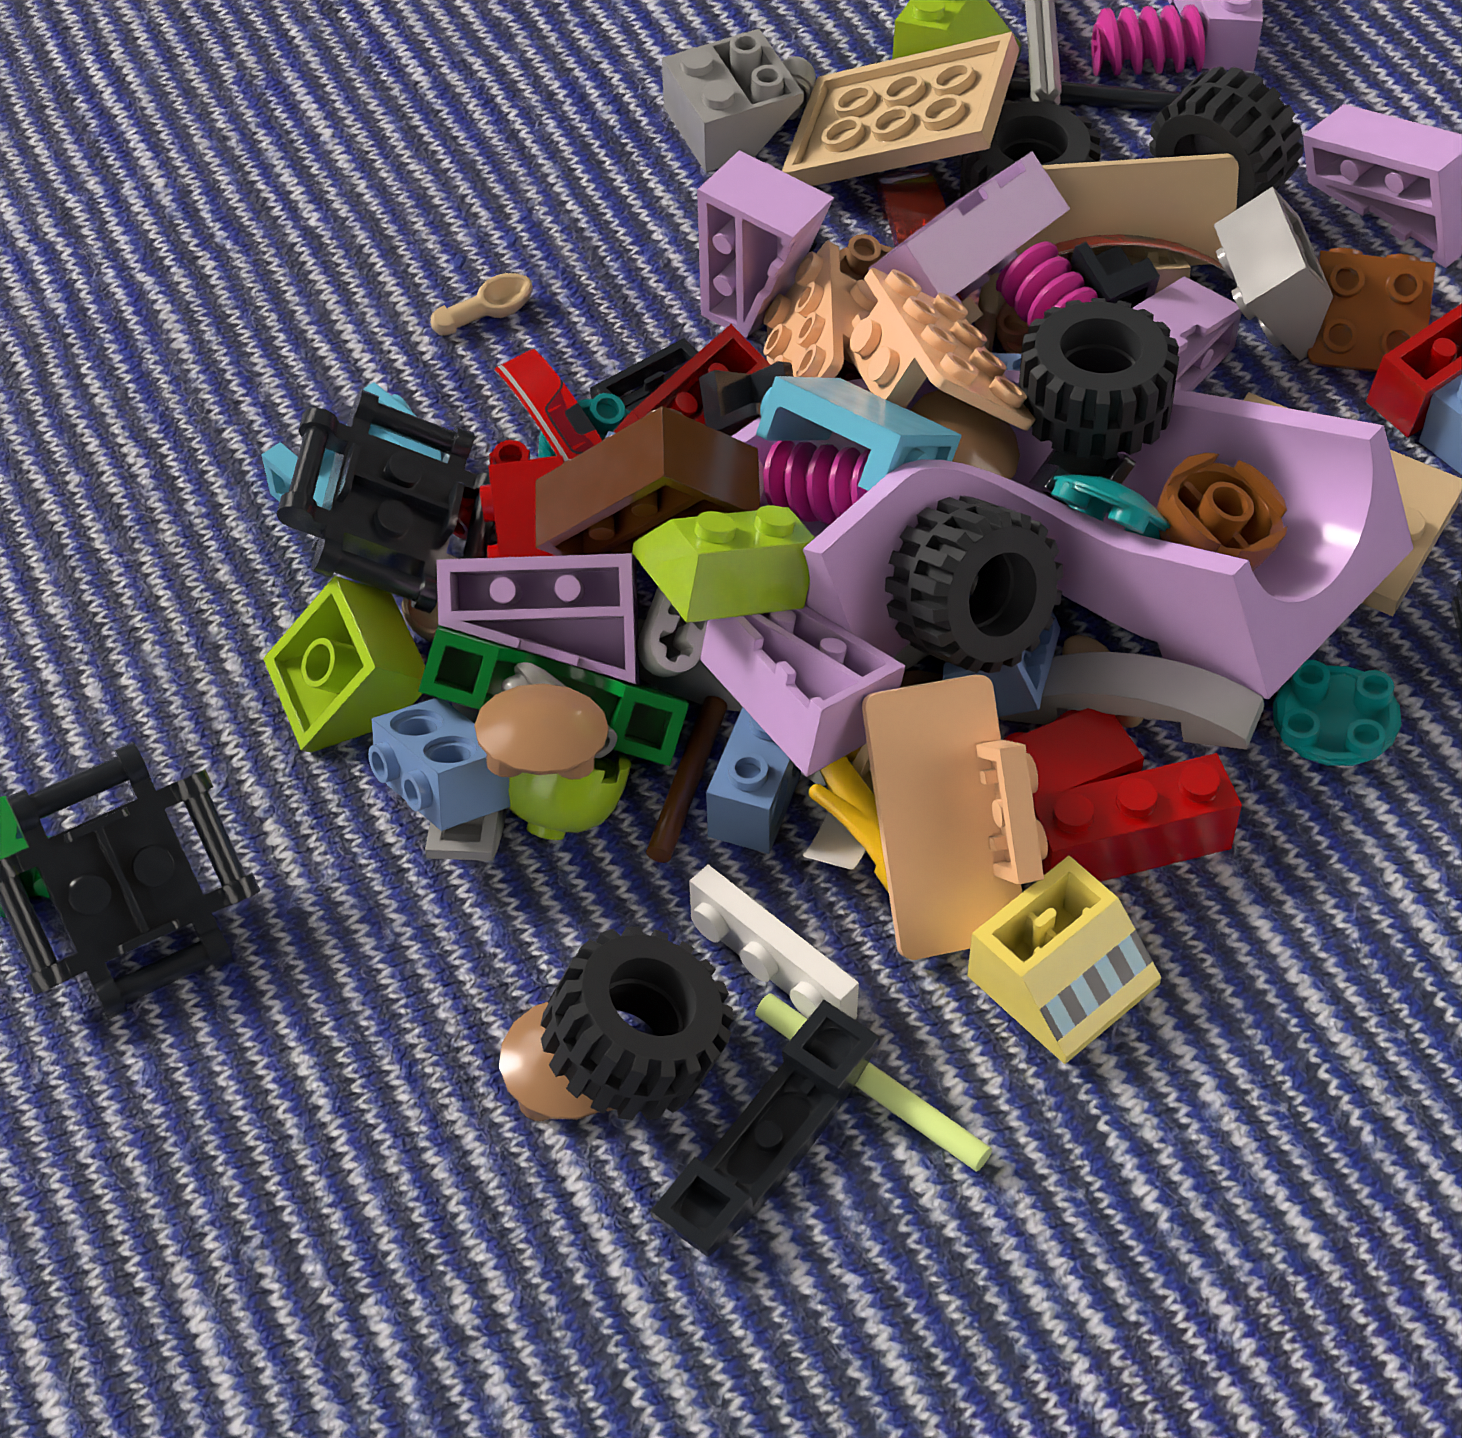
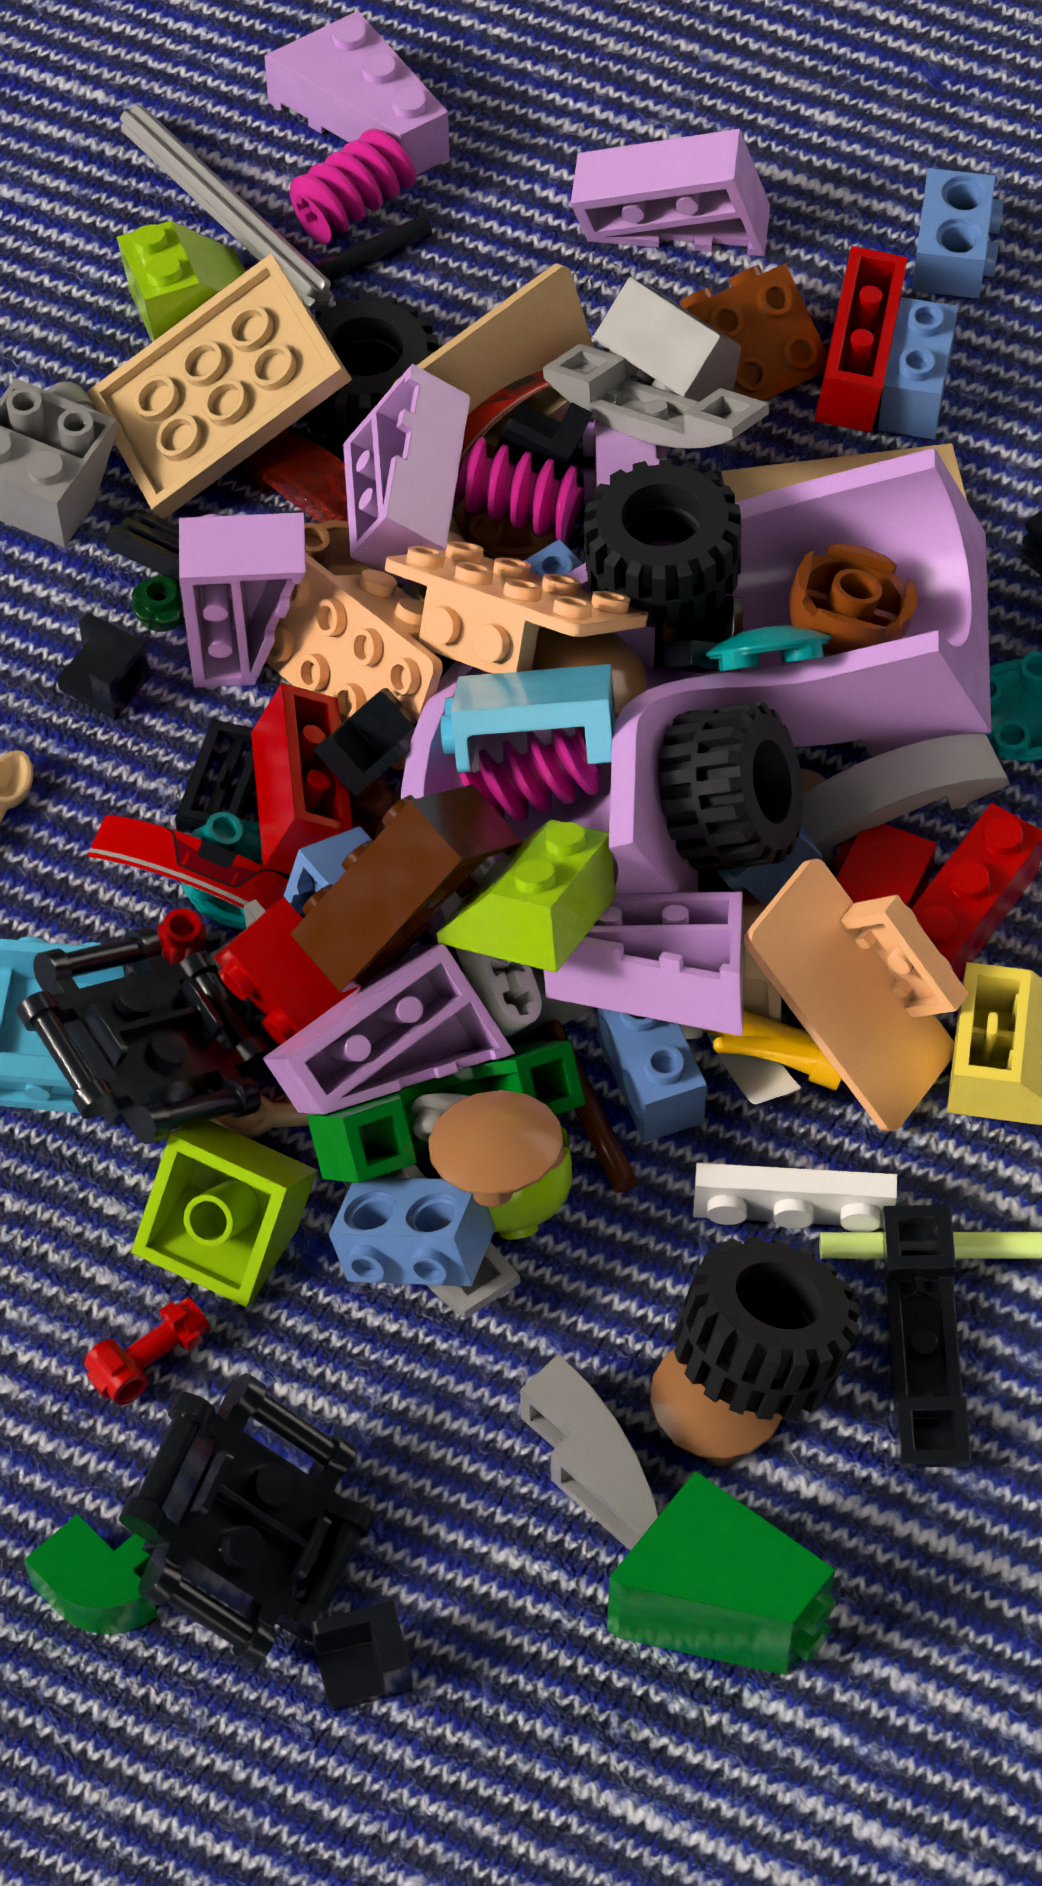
camera: 40 degrees left, 5 degrees up
black tyre [1149,67,1304,210] -> none
none -> black panel [57,612,150,720]
none -> red bar [84,1297,211,1406]
none -> black panel [310,1601,413,1711]
none -> light grey slope [520,1353,658,1551]
none -> light grey slope [543,343,769,449]
none -> green slope [607,1471,836,1675]

